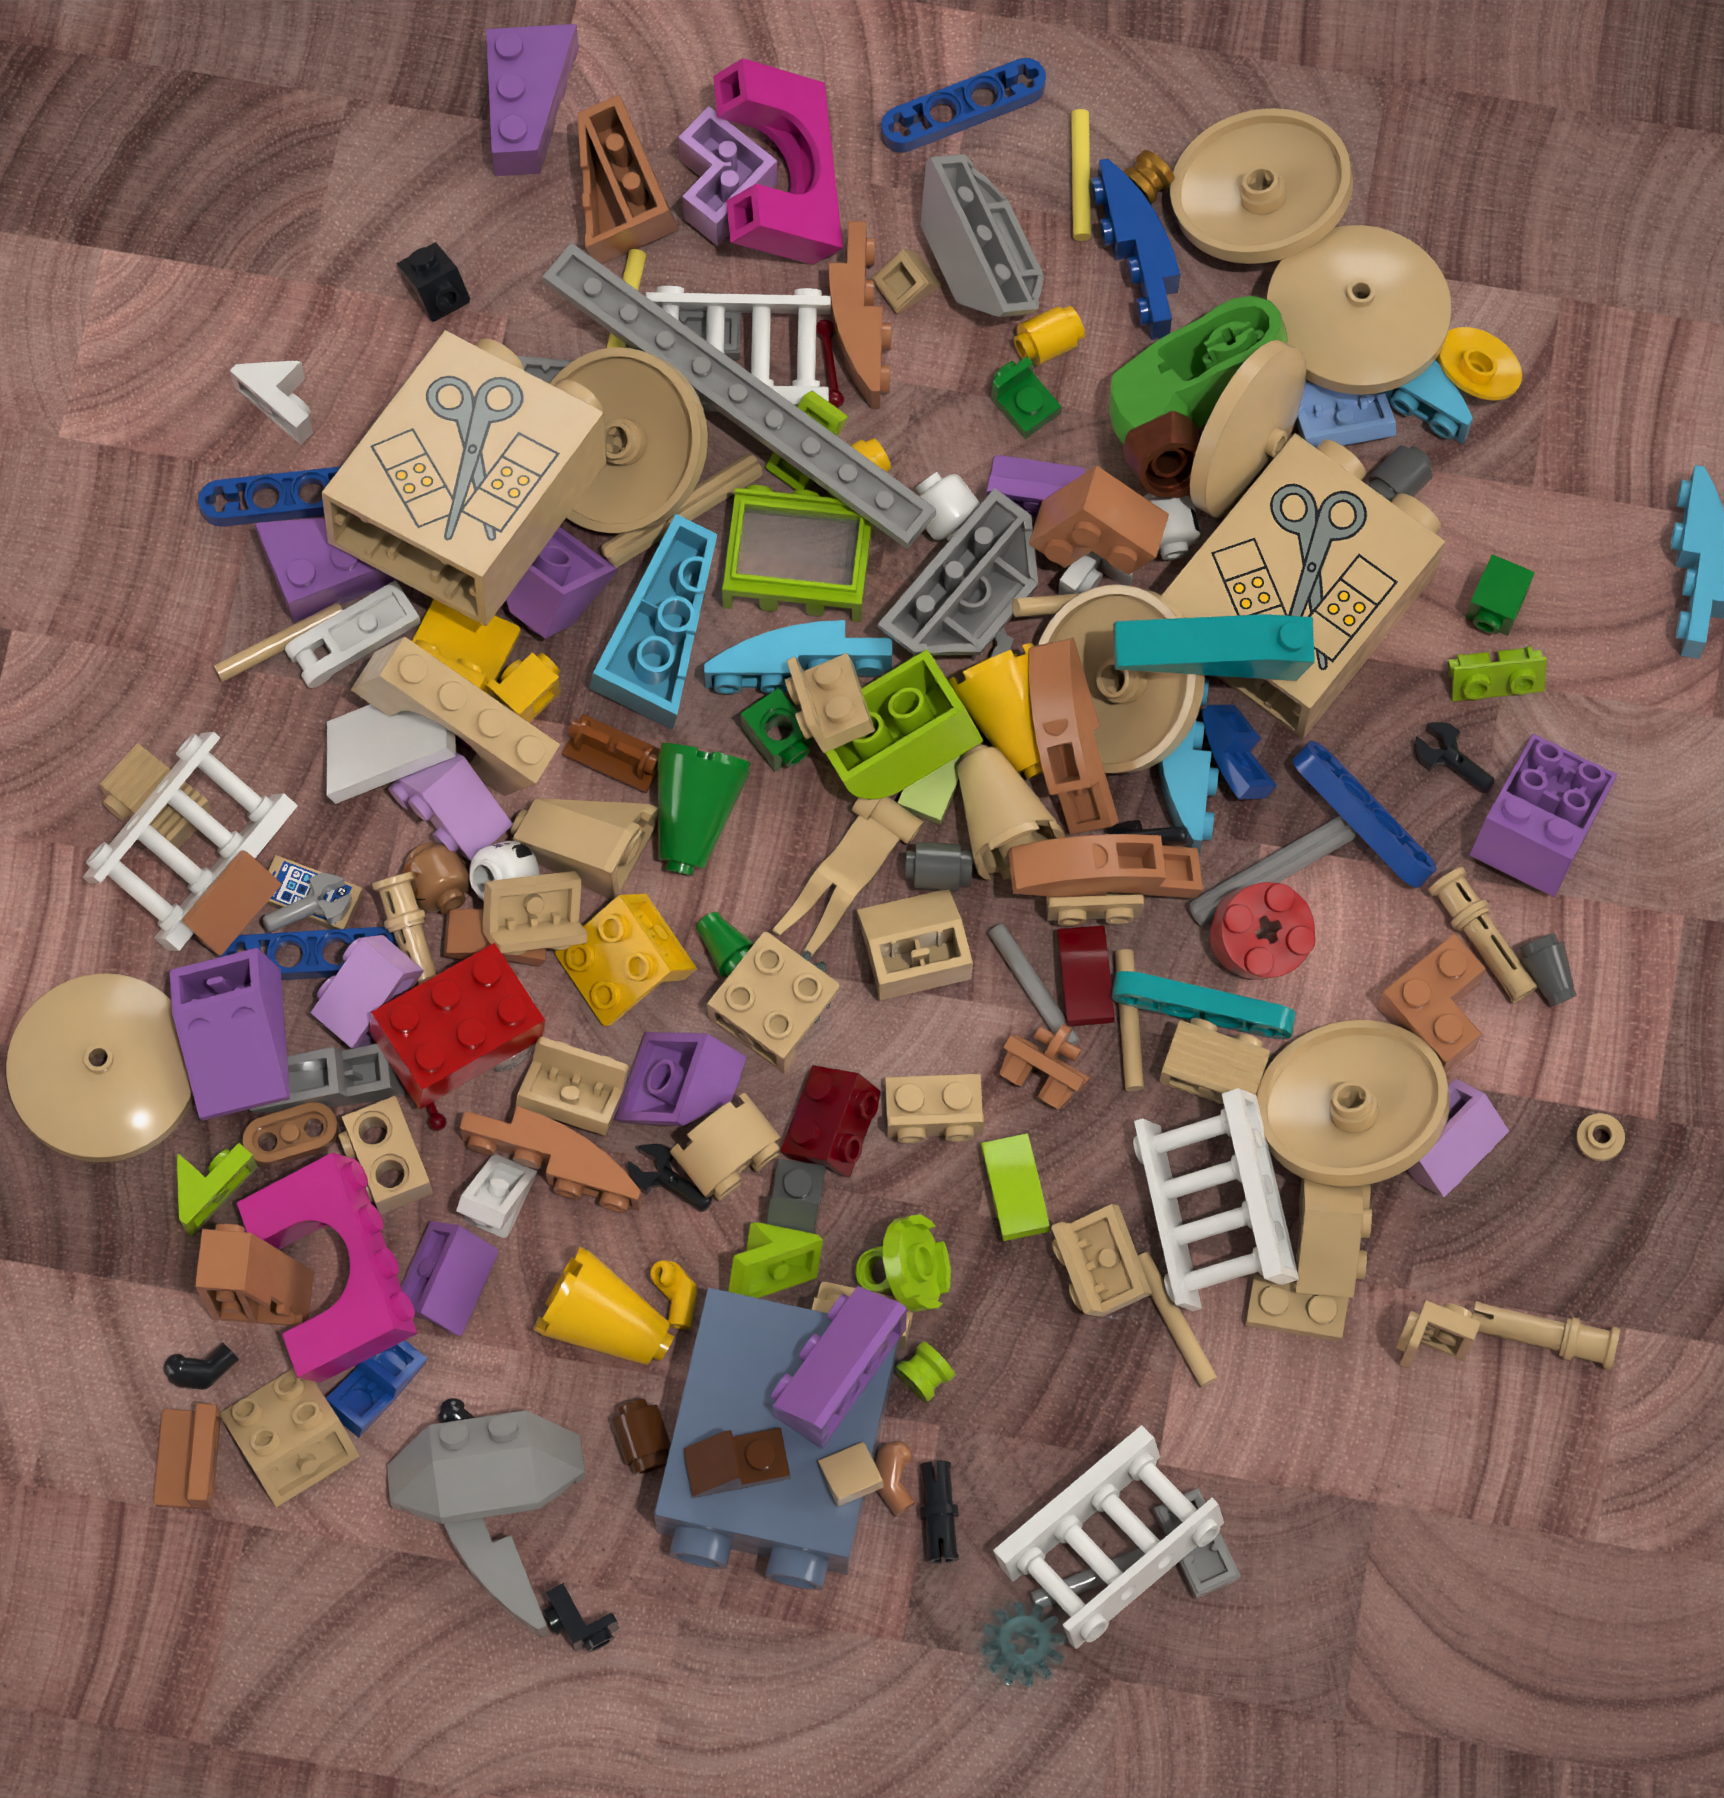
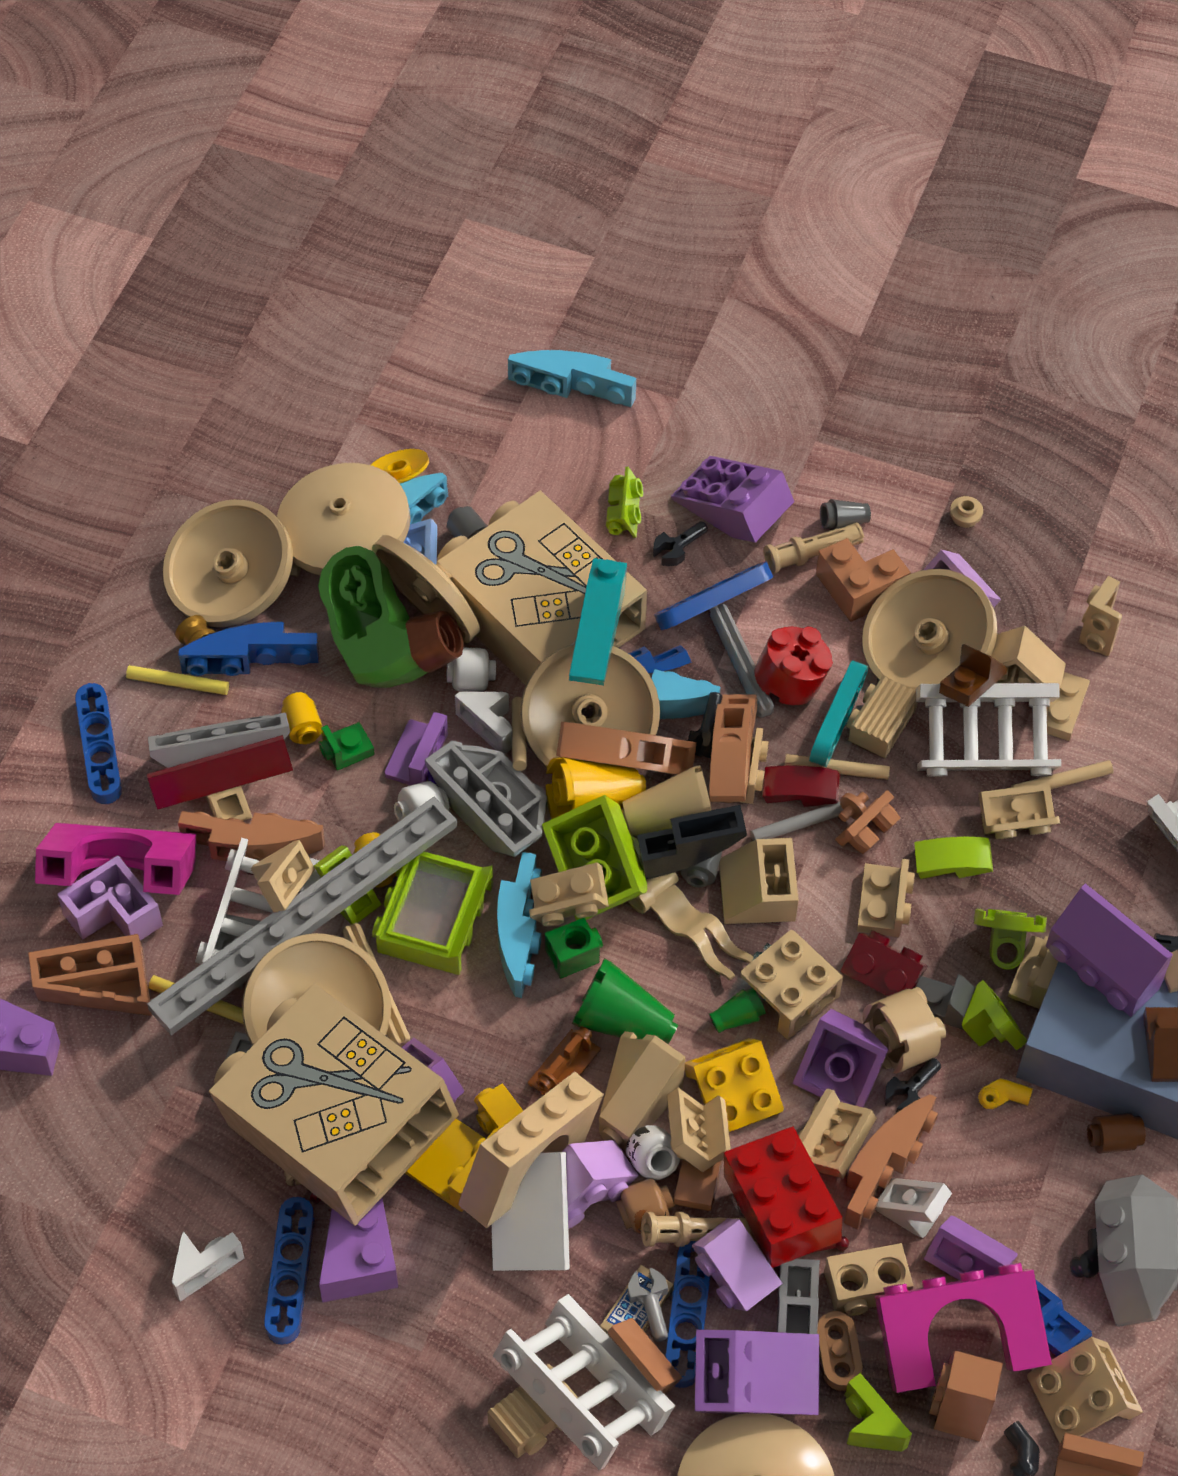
camera: 80 degrees left, 15 degrees down
tan bar [214,602,343,682] -> none
white plate [285,580,421,688] -> none
black bracket [396,242,470,322] -> none
yellow cone [533,1246,674,1366] -> none
medium azure wedge [589,514,717,730] -> none
nougat brick [1029,466,1169,575] -> none
green brick [1465,554,1535,636] -> none
tan pin [1472,1301,1620,1370] -> none
none -> dark red tile [147,735,293,810]
none -> tan slope [251,840,315,913]
none -> black slope [637,805,747,880]
none -> reddish brown slope [939,644,1007,707]

